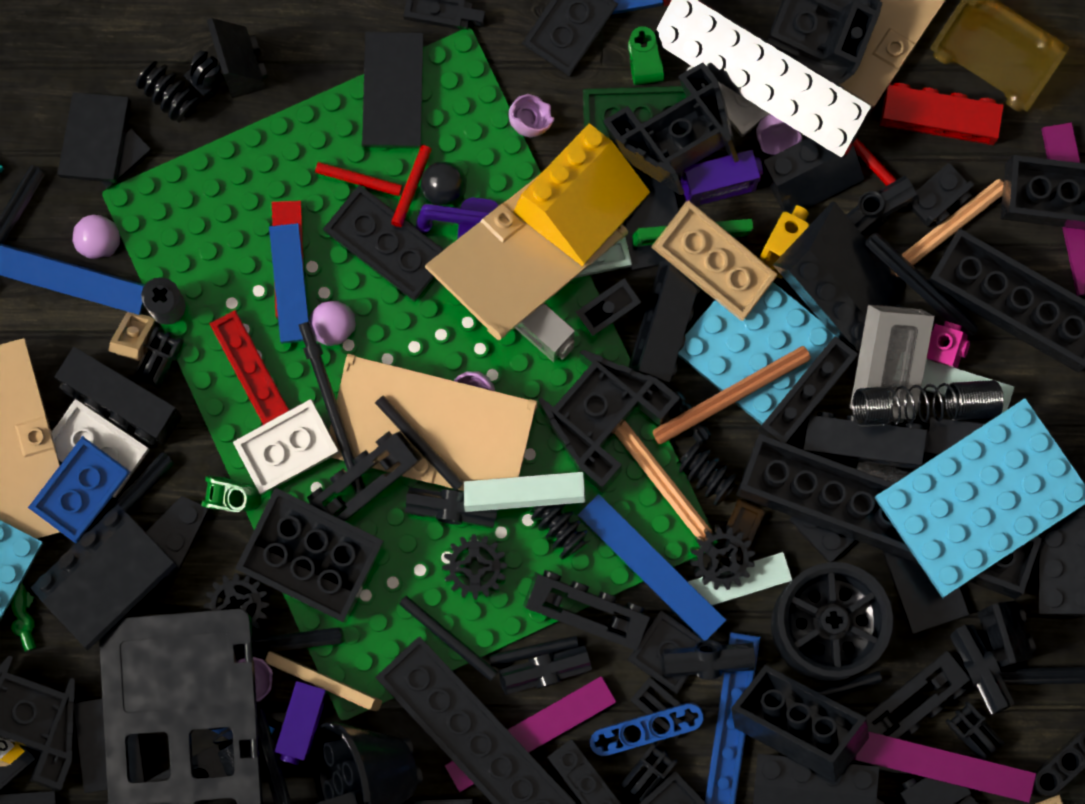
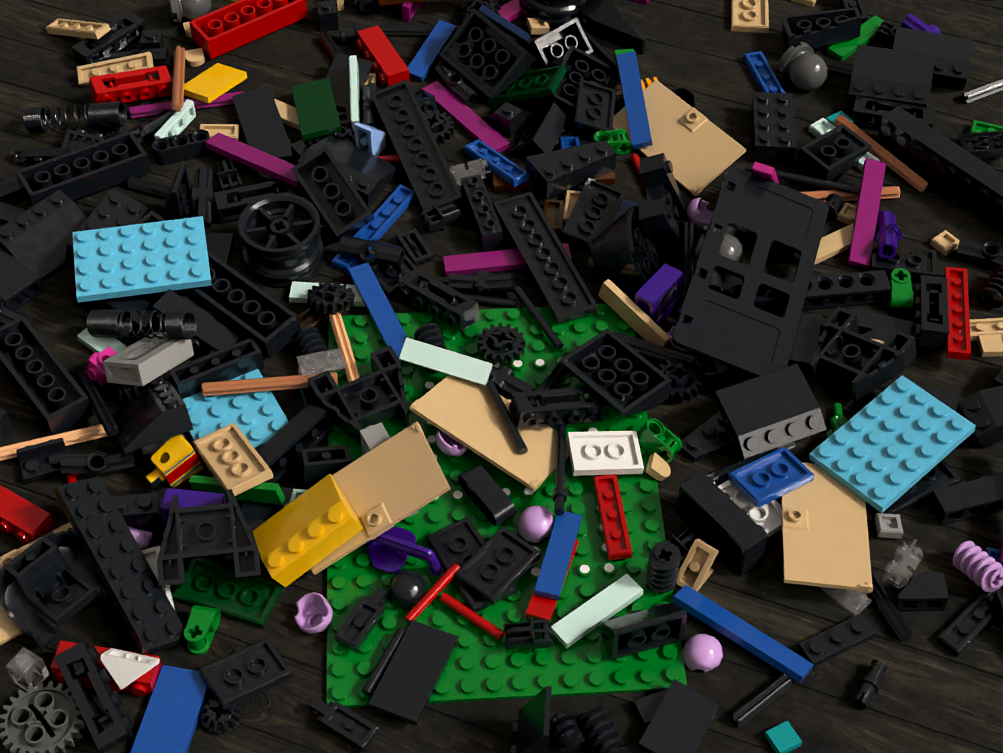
camera: 155 degrees left, 30 degrees down
blue beam [590,702,704,756] -> none
none -> clear hinge [297,348,346,377]
none -> black hinge [335,587,388,652]
none -> black bar [362,628,406,696]
none -> black tile [455,526,540,606]
none -> black beam [458,464,517,526]
none -> black arm [503,617,553,652]
none -> black axle [533,352,570,403]
none -> light aqua tile [550,574,644,649]
none -> black slope [601,602,687,660]
none -> tan tile [646,452,671,481]

